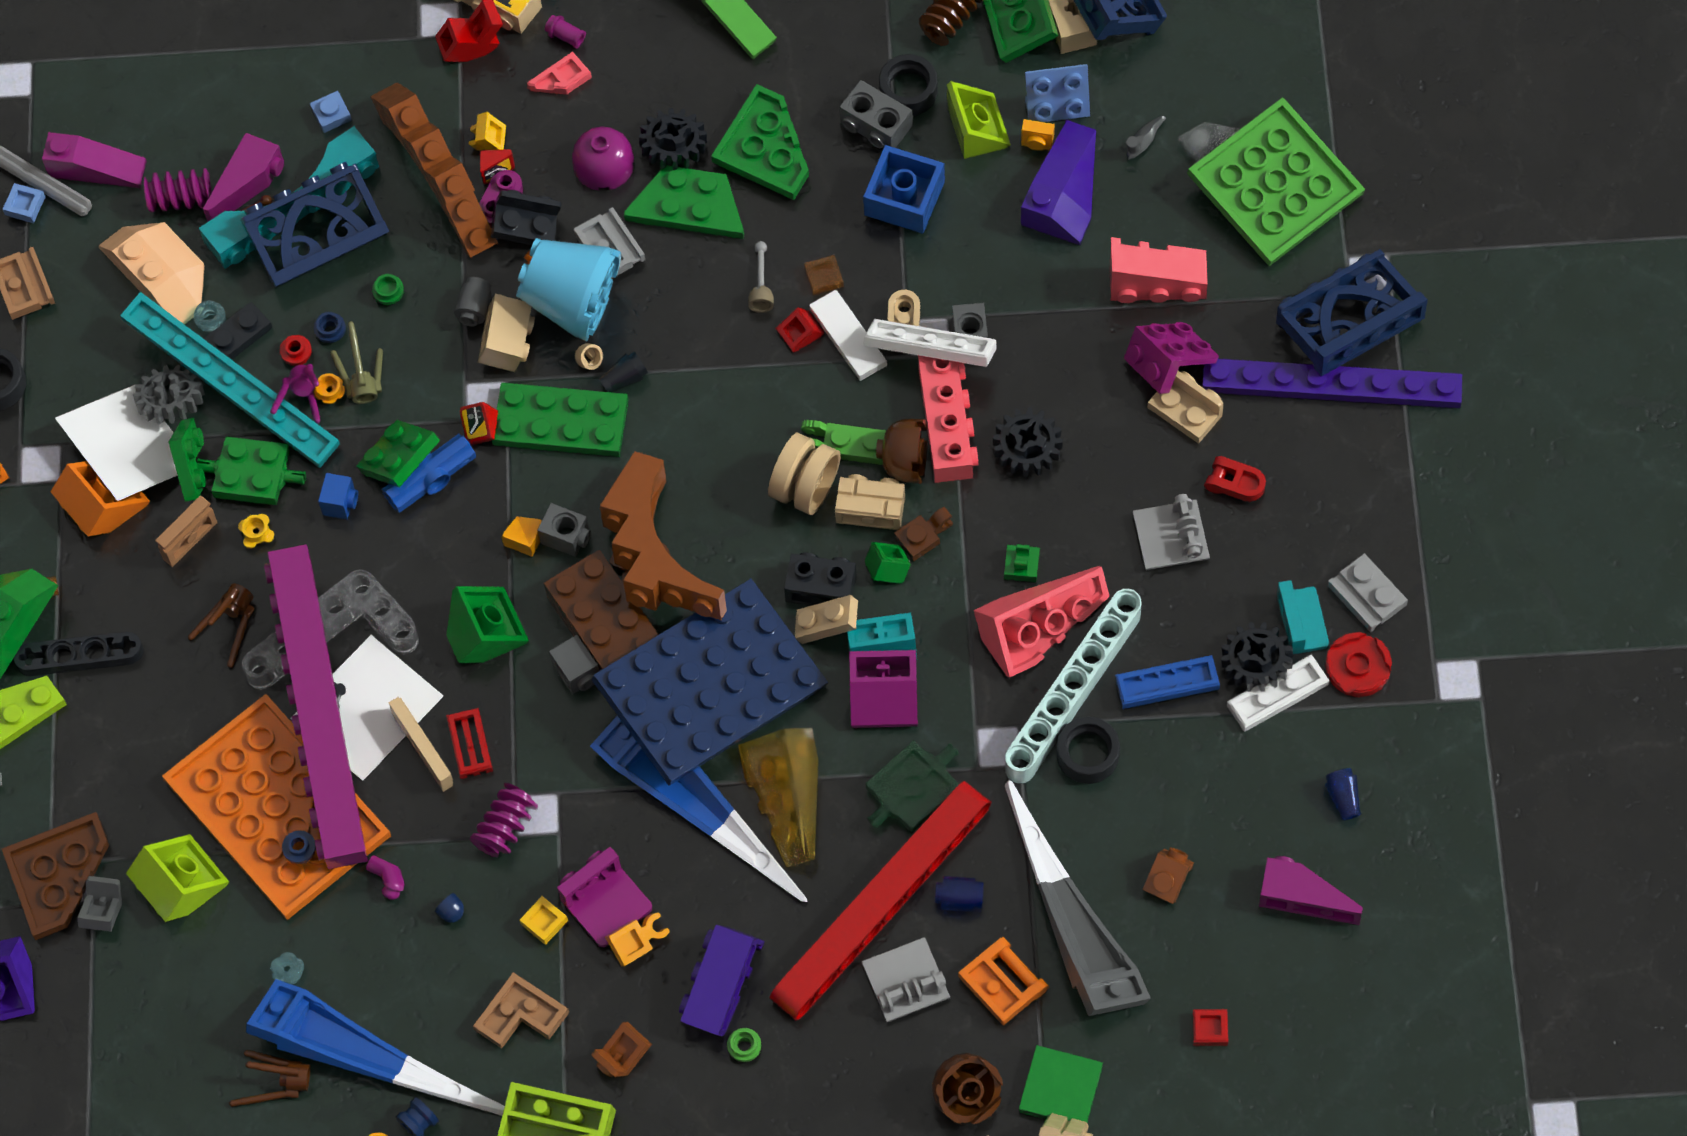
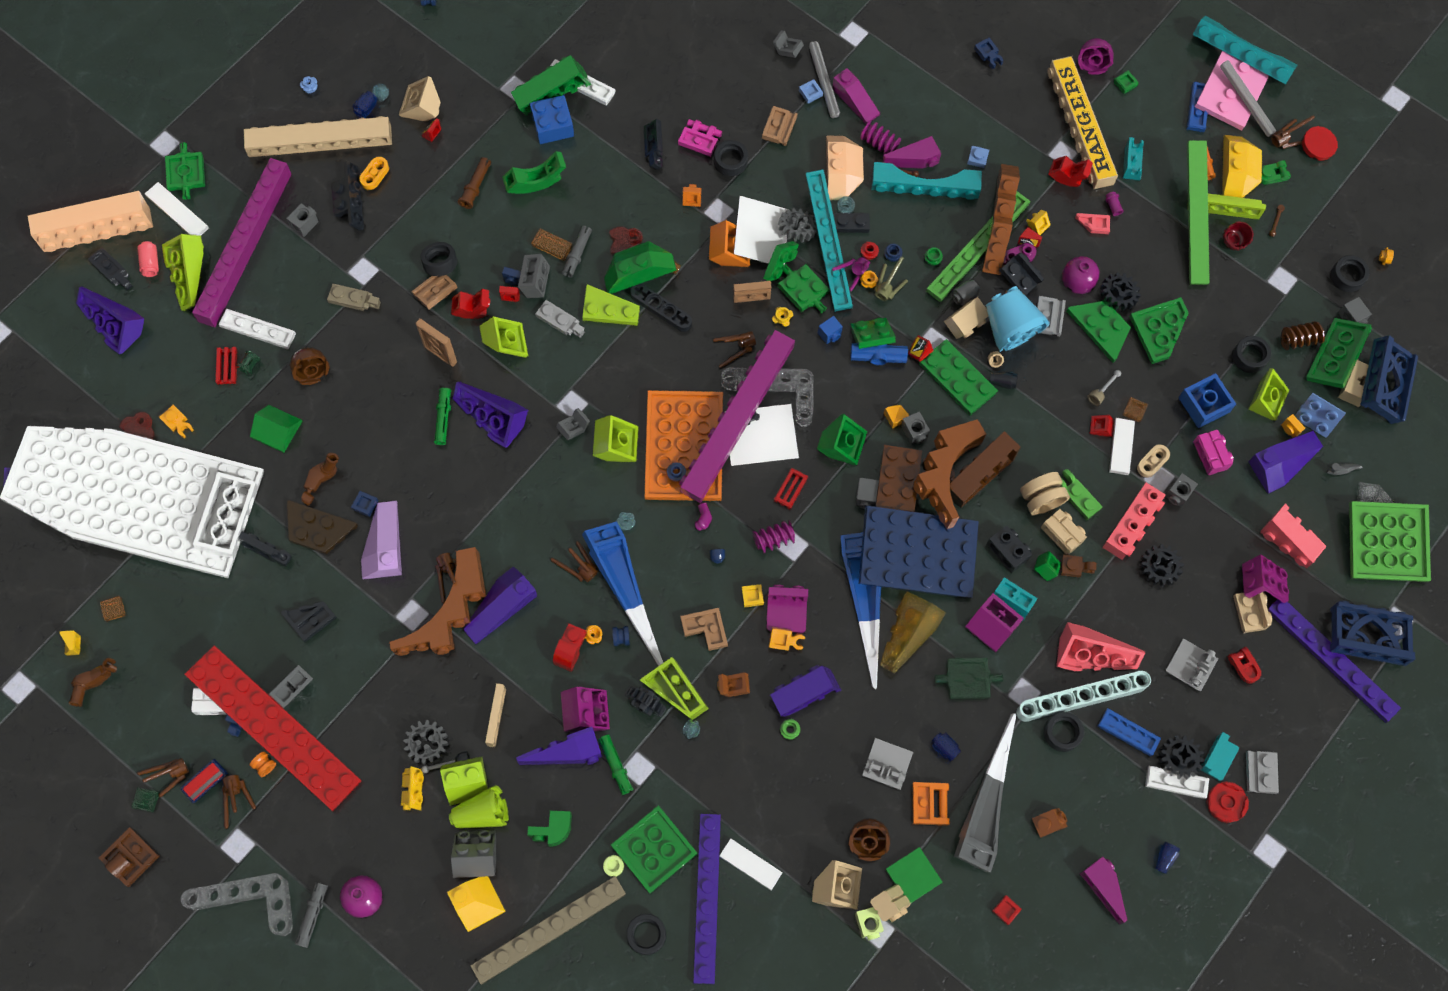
camera: 35 degrees right, 5 degrees up
reddish brown plate [2,812,109,941] -> none
dark blue fence [241,162,390,288] -> none
tan tile [388,697,453,792] -> none
red beam [769,781,992,1020] -> none
tan plate [795,595,858,644] -> none
dark grey brick [839,80,913,148] -> none
white tile [864,319,996,367] -> none
reddish brown cylinder [876,419,928,484] -> none
green tile [1004,544,1040,583] -> none
none -> bright green plate [926,191,1030,302]
none -> reddish brown wedge [950,431,1021,508]
none -> dark pink brick [1193,430,1233,475]

